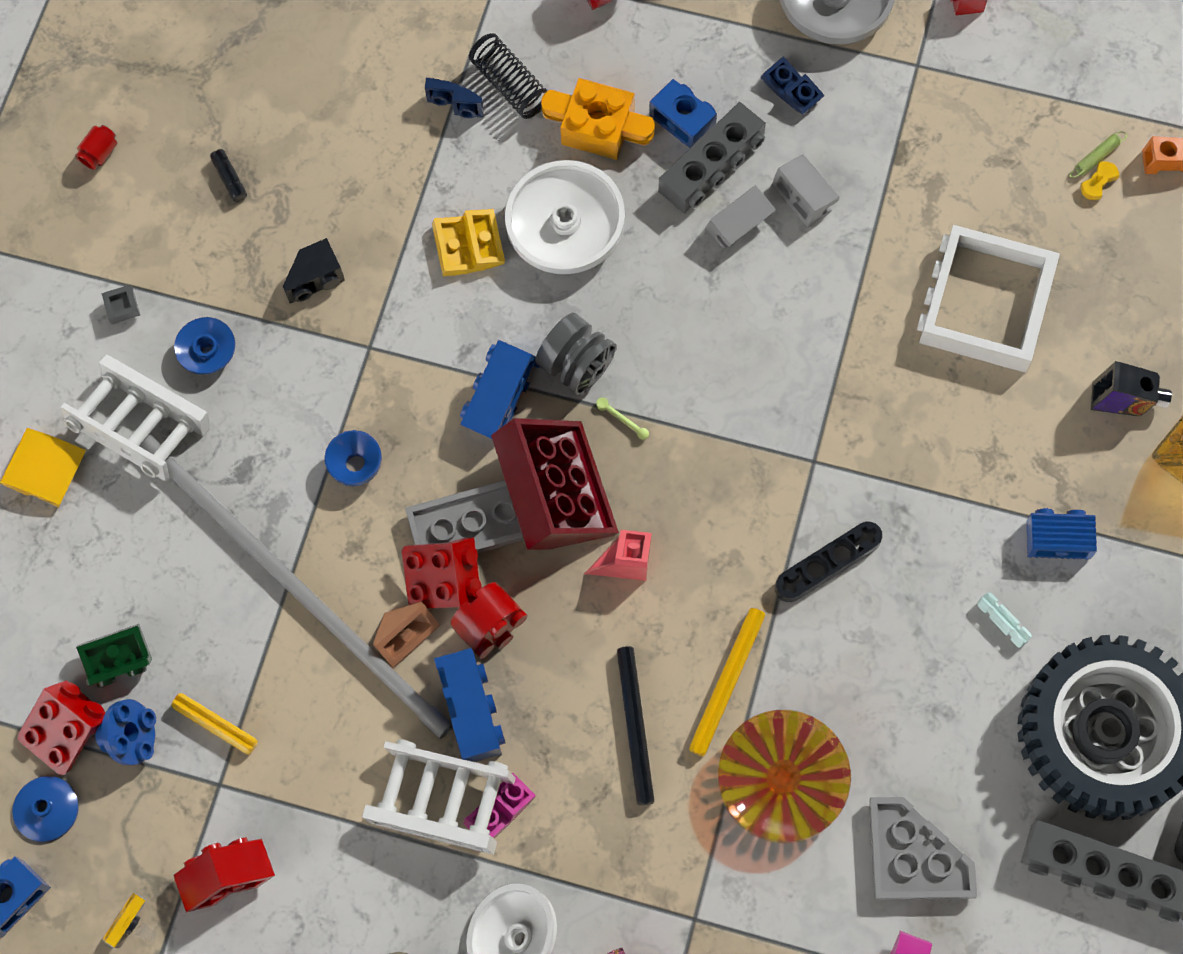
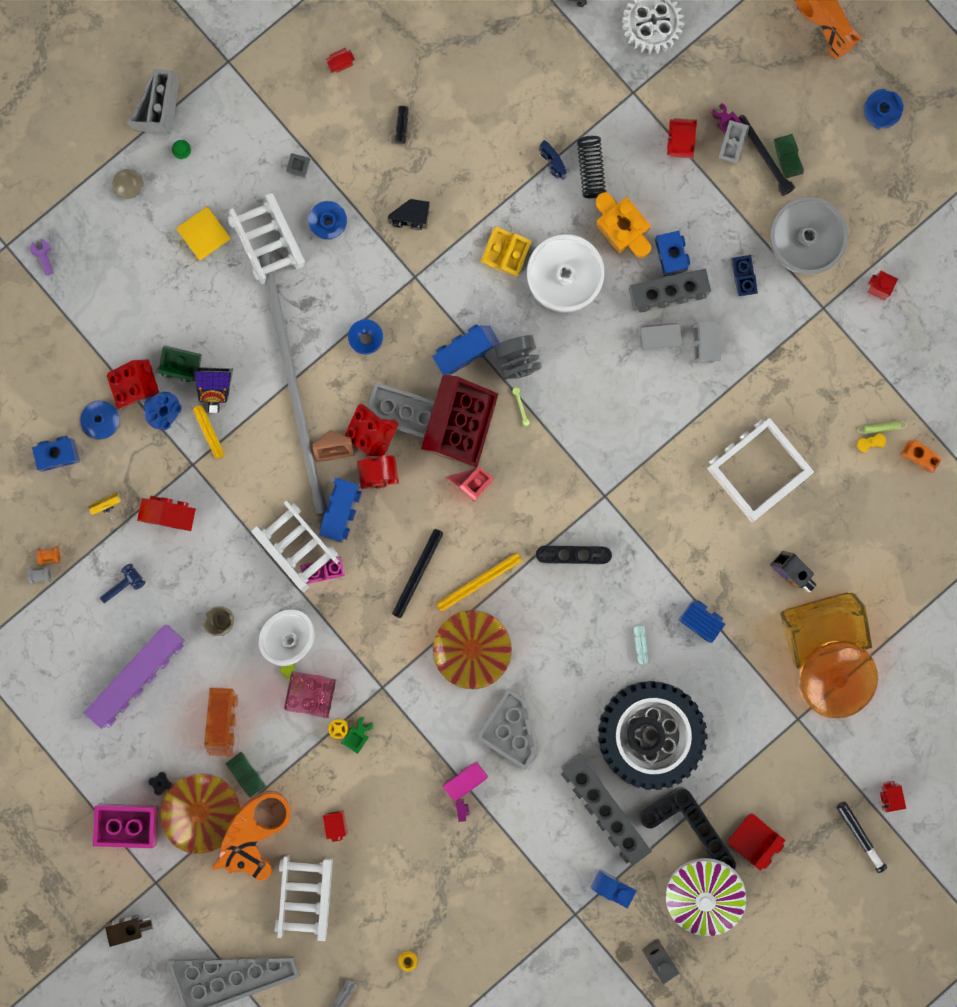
camera: 25 degrees right, 15 degrees up
none -> torso [194,367,233,413]

